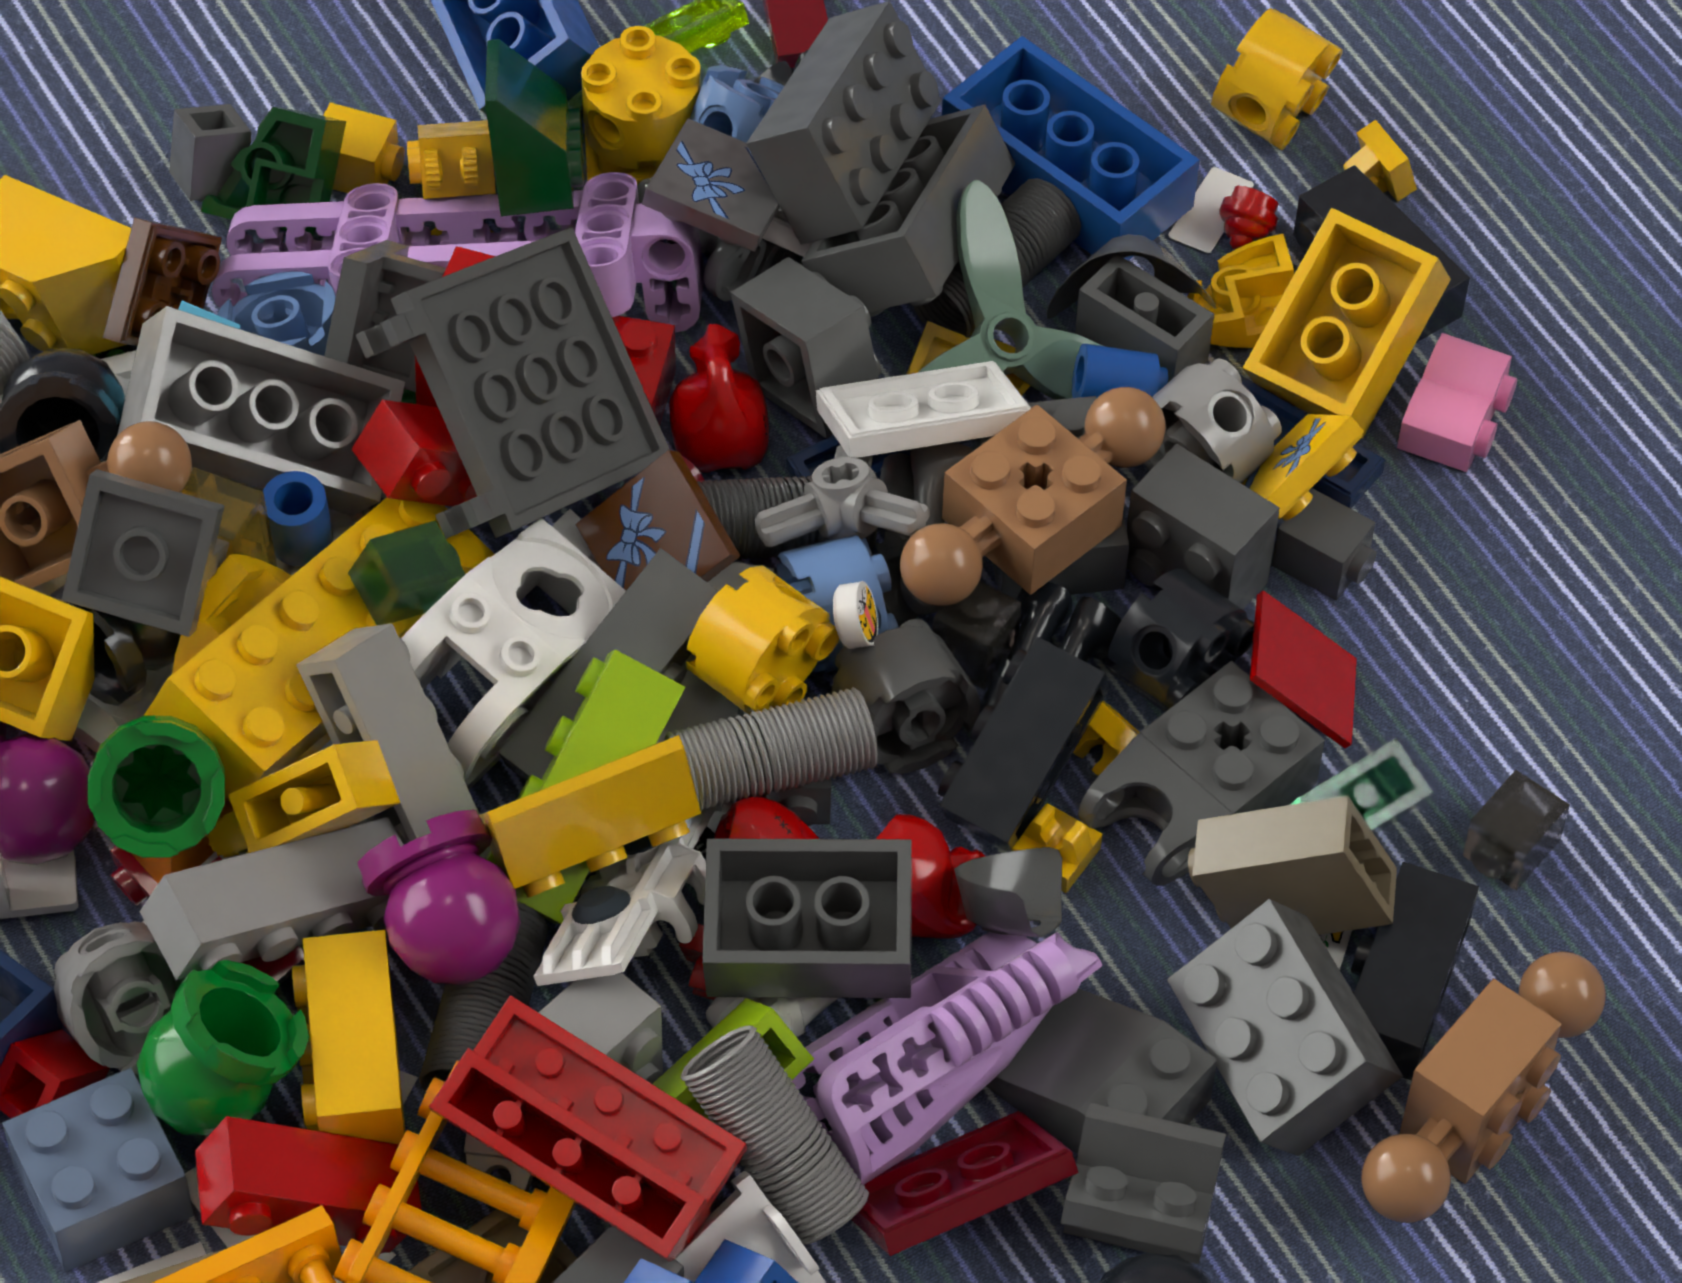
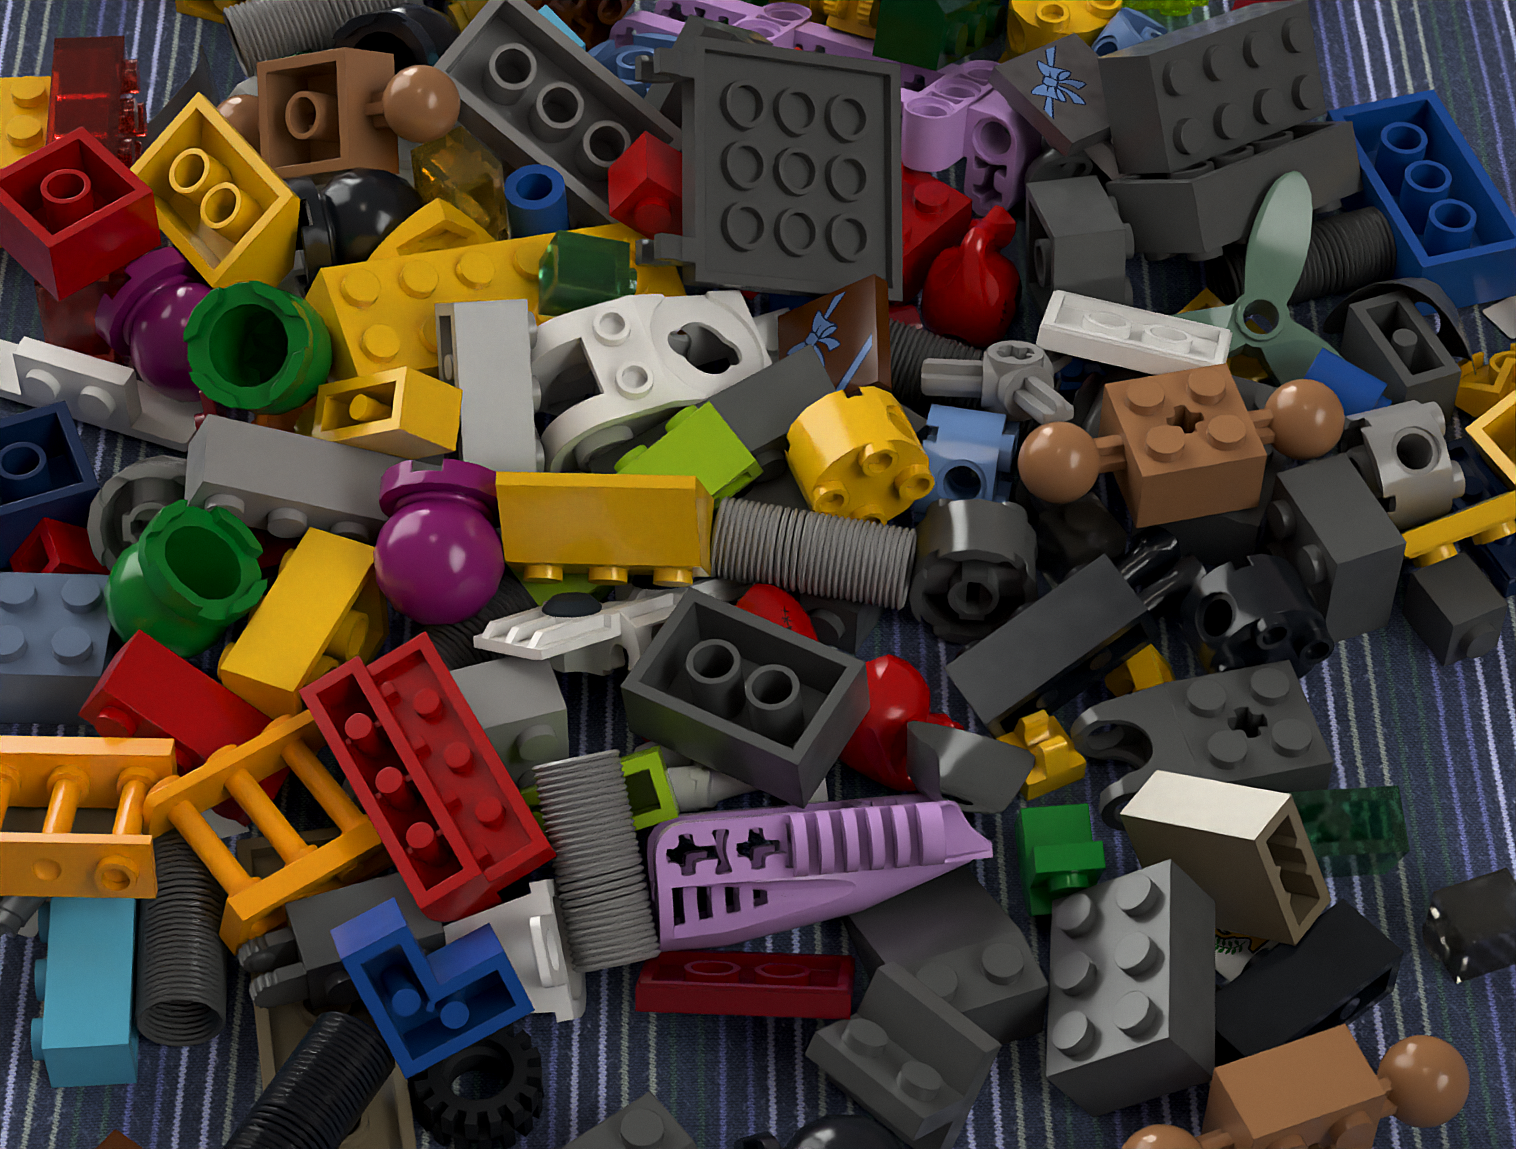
camera: 30 degrees right, 5 degrees down
dark grey bracket [61,469,229,637] -> none
white tile [833,581,878,649] -> none
red piece [1250,590,1357,749] -> none
none -> green brick [1014,803,1106,917]

